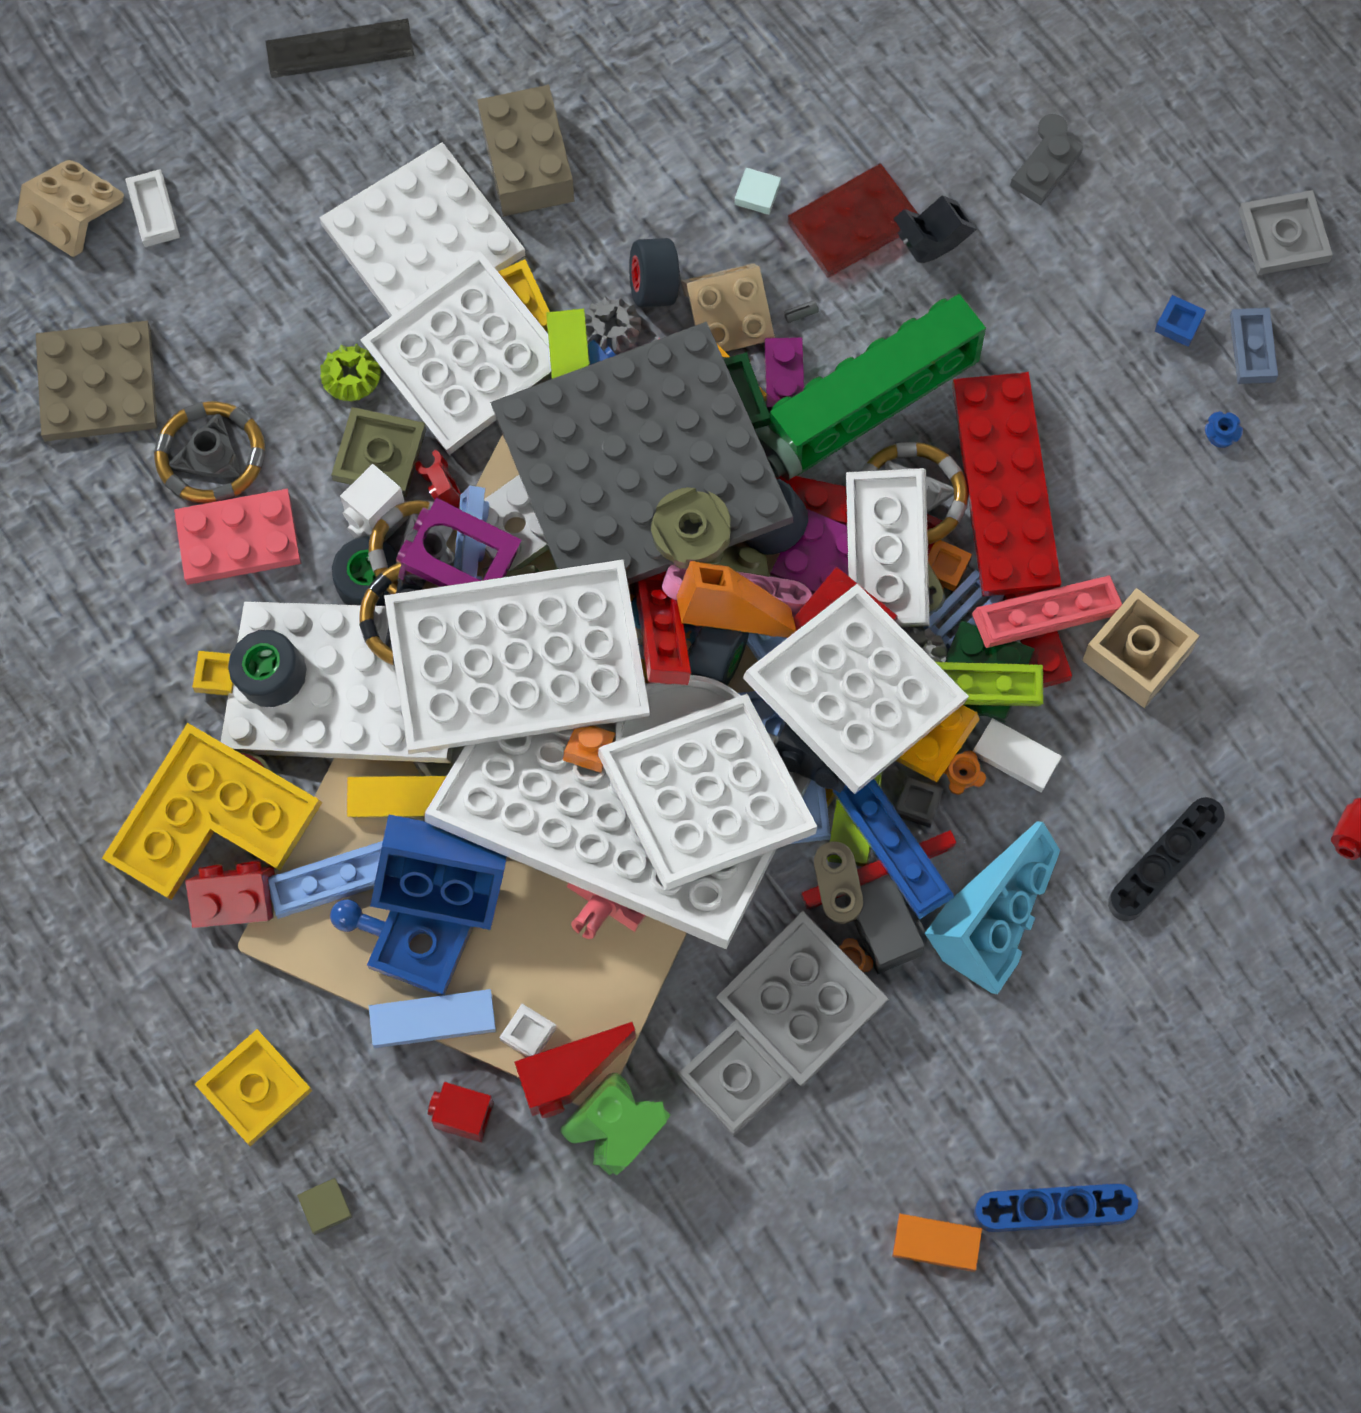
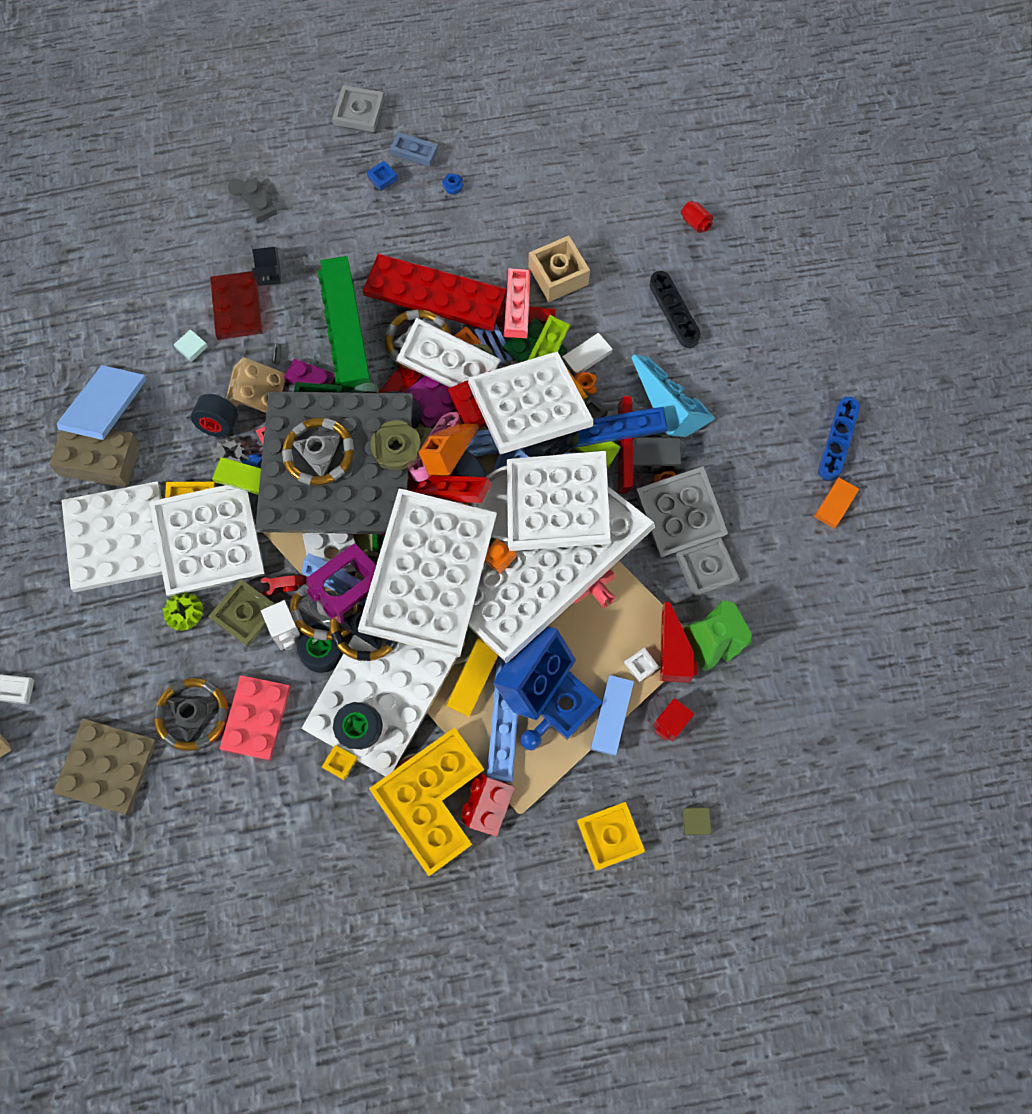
camera: 70 degrees left, 0 degrees up
dark tan plate [814,841,863,924] -> none
none -> light blue tile [57,365,146,440]
none -> light grey piece [282,418,354,486]

